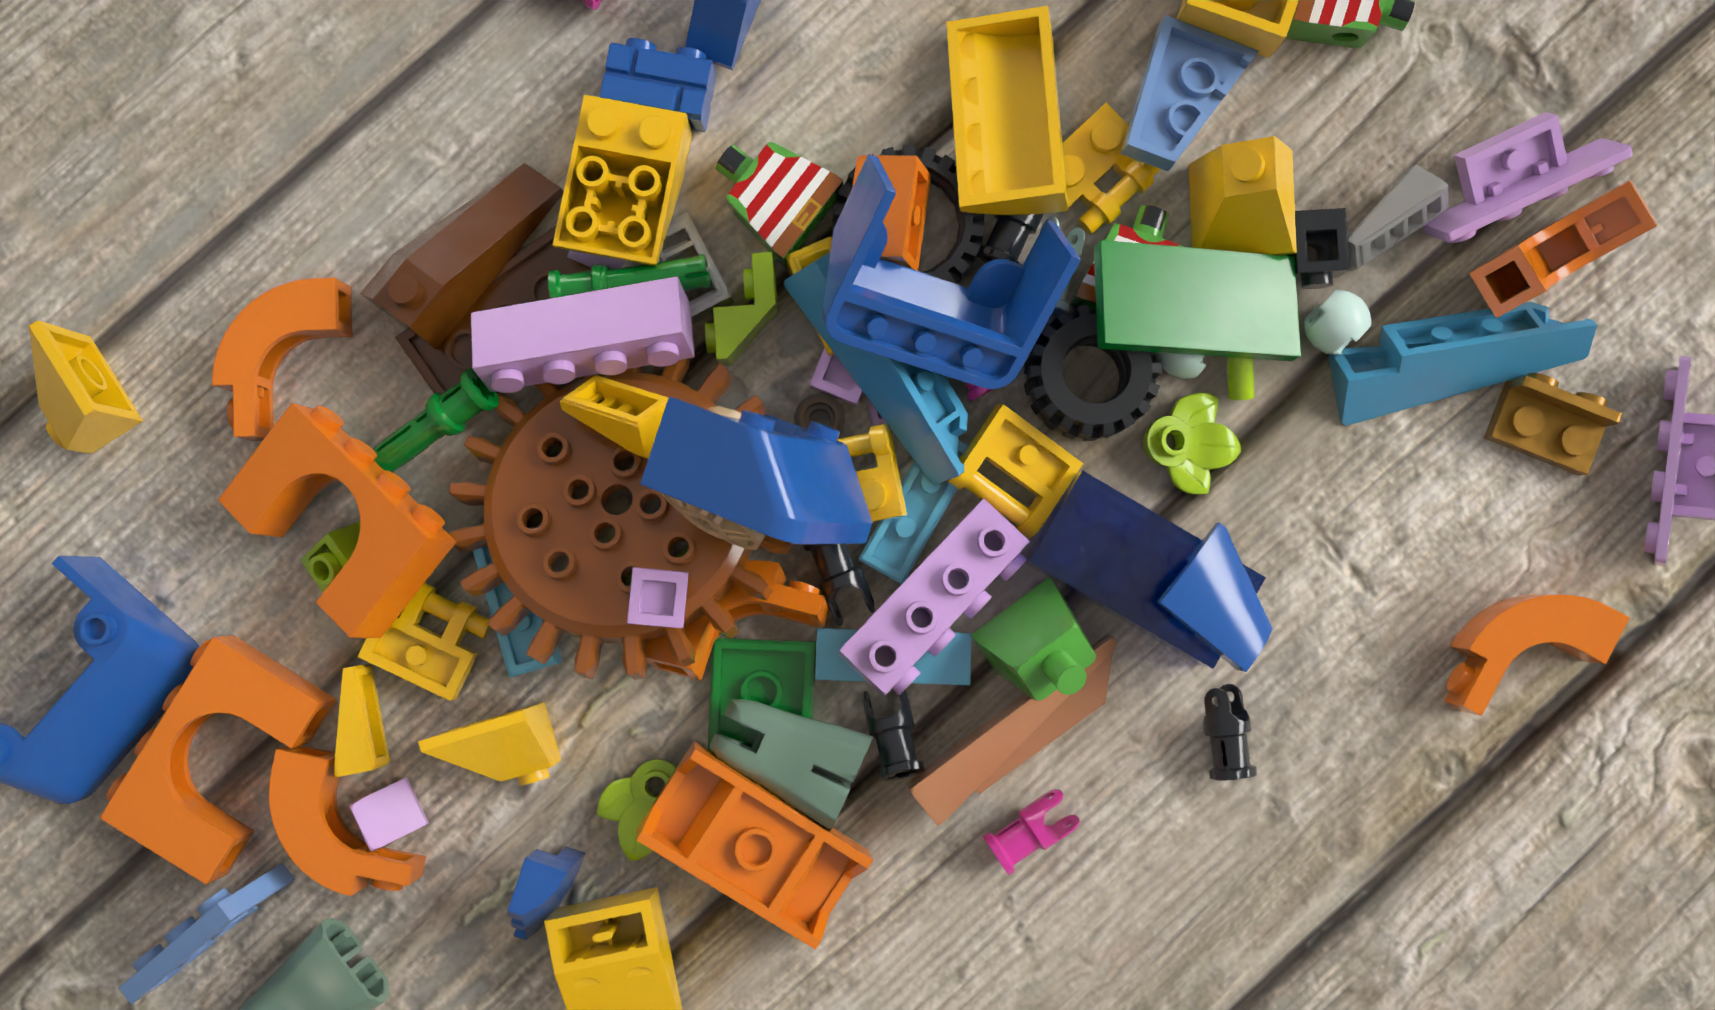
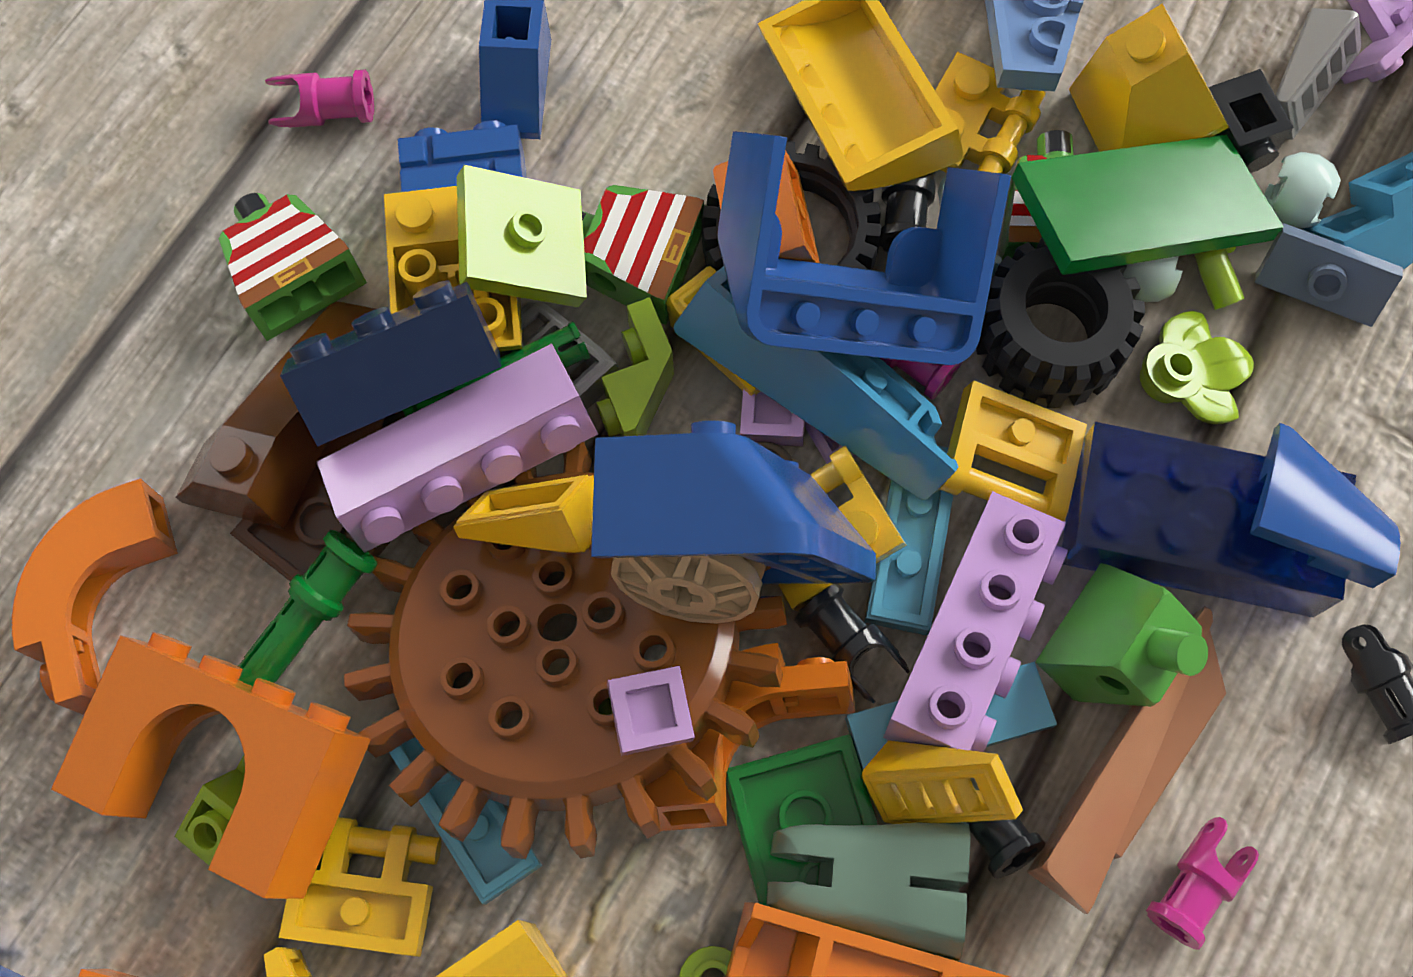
camera: 20 degrees left, 15 degrees down
none -> torso [219,193,367,341]
none -> dark blue brick [280,280,501,447]
none -> plate [457,165,587,307]
none -> yellow slope [862,740,1023,824]
none -> sand blue plate [1255,223,1403,327]

